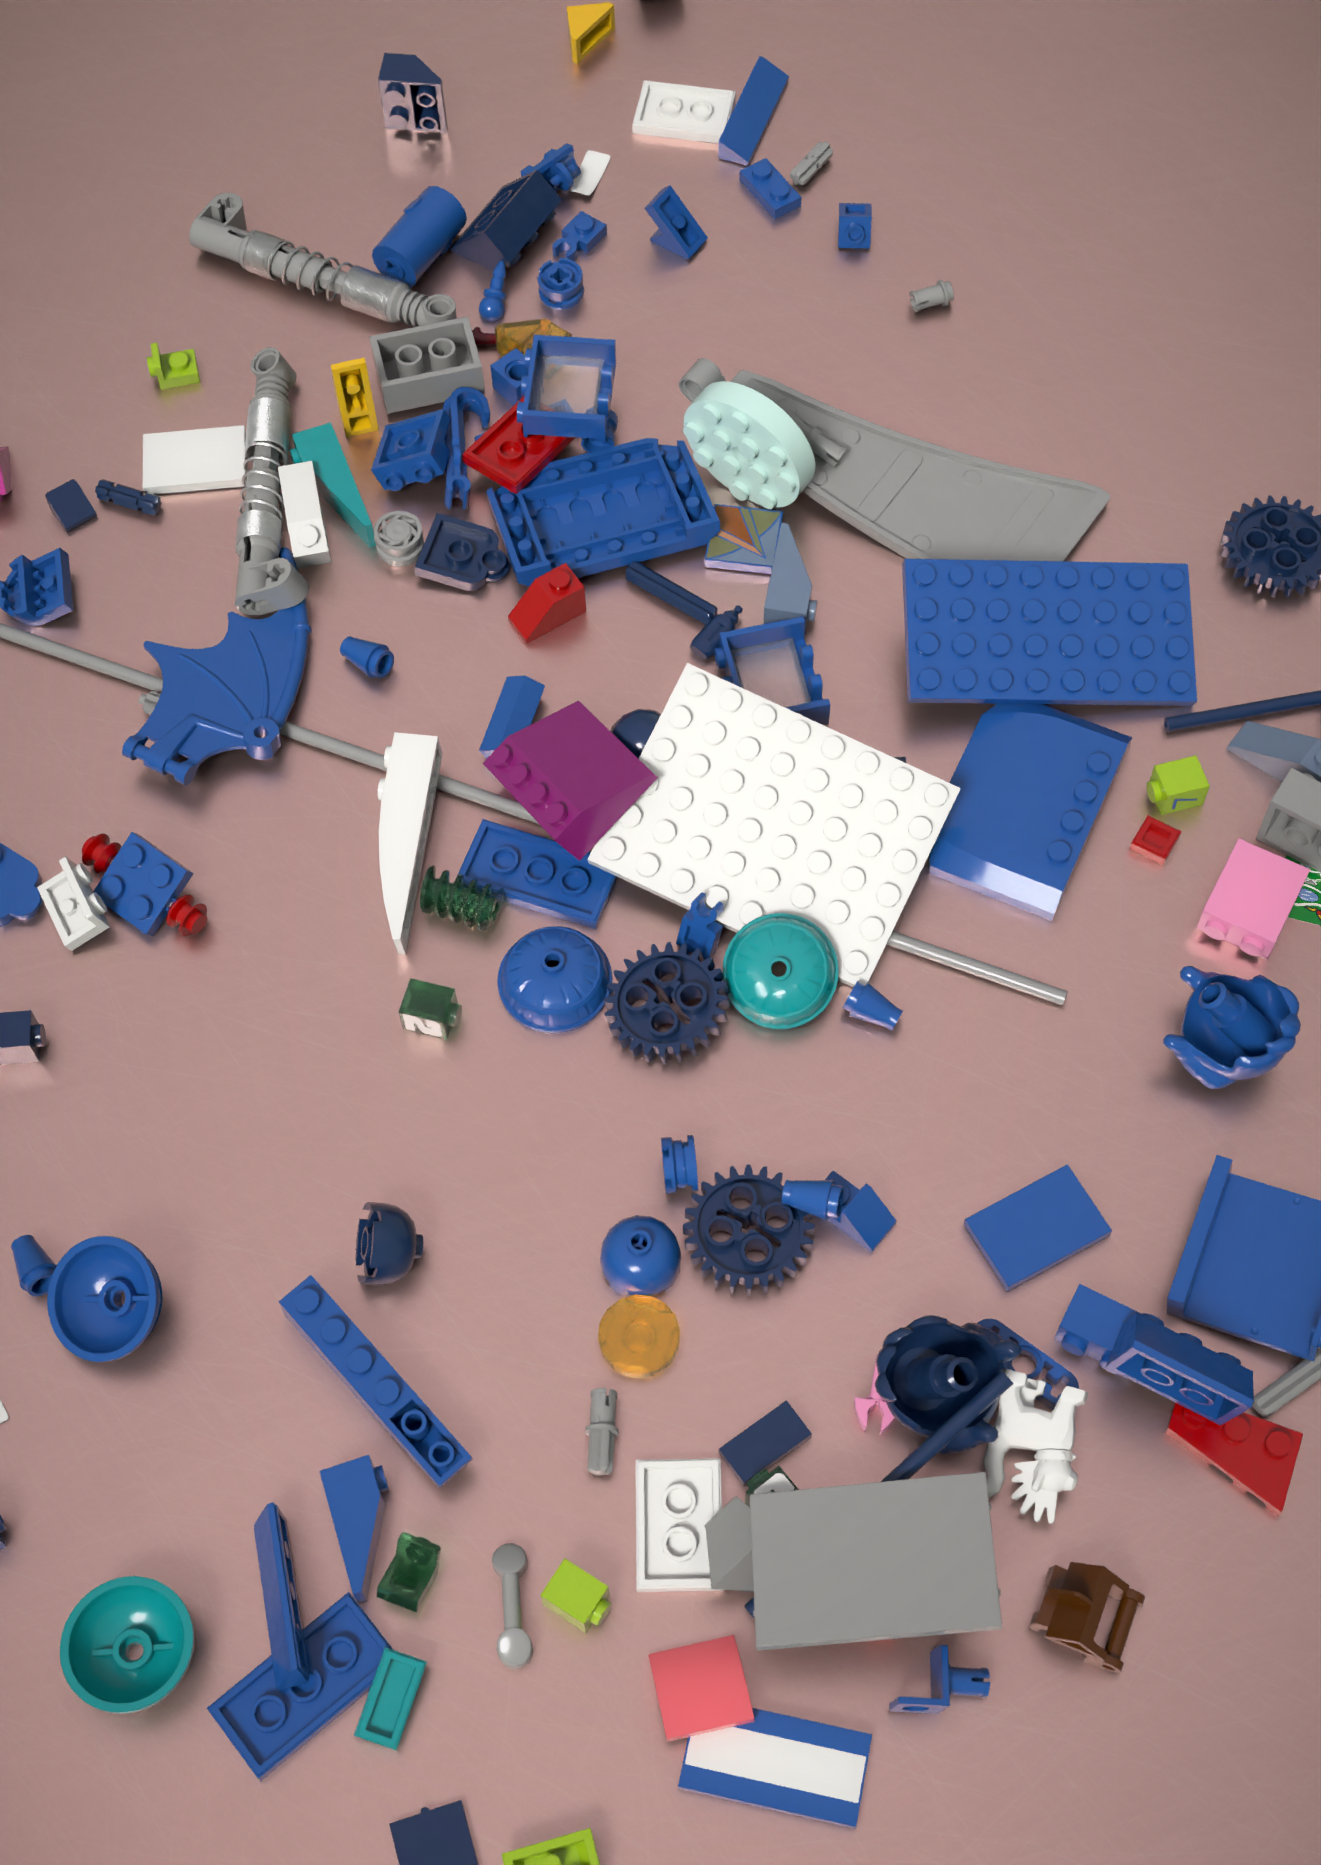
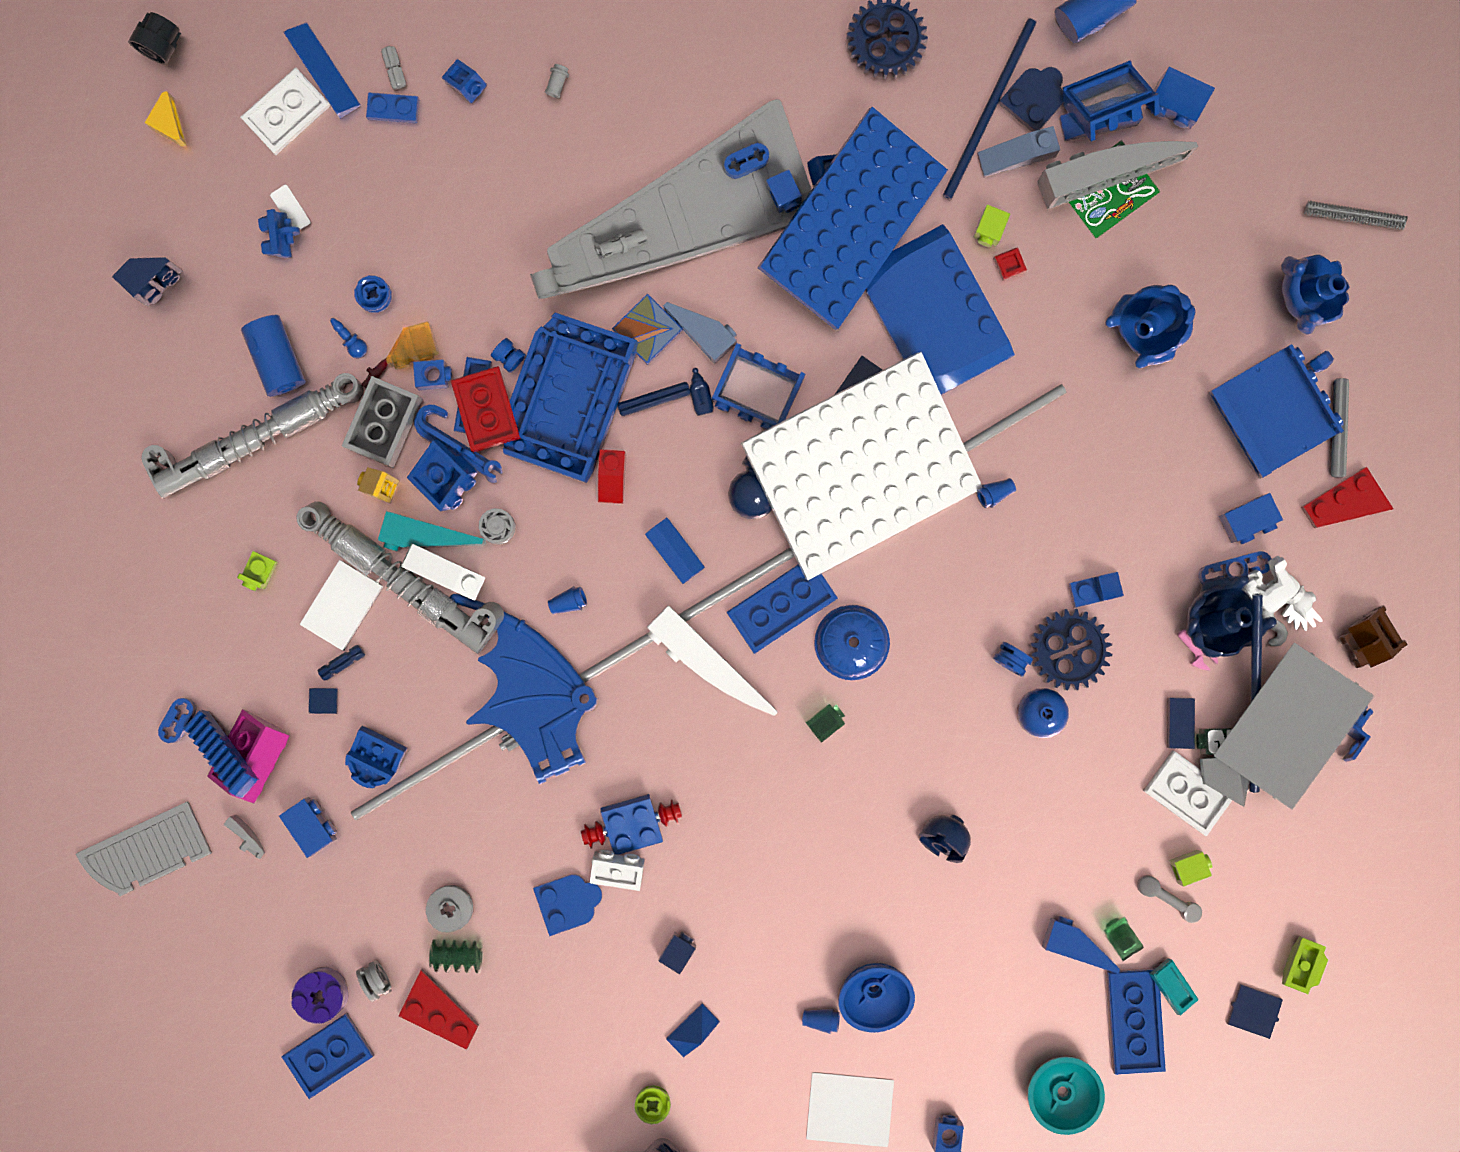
camera: 60 degrees left, 25 degrees up
blue slope [254,1502,310,1690] -> none
blue slope [278,1275,473,1488] -> none
dark blue plate [415,513,510,591] -> none
clear green piece [420,865,505,932] -> none
dark blue slope [450,170,562,271] -> none
magenta slope [483,700,658,861] -> none
window [517,335,616,443] -> none
blue plate [552,211,607,261] -> none
light grey axle [585,1388,619,1475] -> none
clear yellow tile [598,1295,680,1378] -> none
dark blue gear [603,942,730,1064] -> none
blue slope [645,185,708,259] -> none
coral slope [648,1635,755,1742] -> none
blue plate [676,892,724,960] -> none
tile [678,1708,872,1829] -> none
light aqua piece [683,381,815,509] -> none
teal hat [722,913,839,1029] -> none
blue cone [782,1180,844,1221] -> none
blue tile [964,1164,1112,1291] -> none
blue slope [1105,1312,1254,1426] -> none
bright pink brick [1197,838,1310,959] -> none
none -> blue beam [724,143,769,179]
none -> blue brick [766,170,802,214]

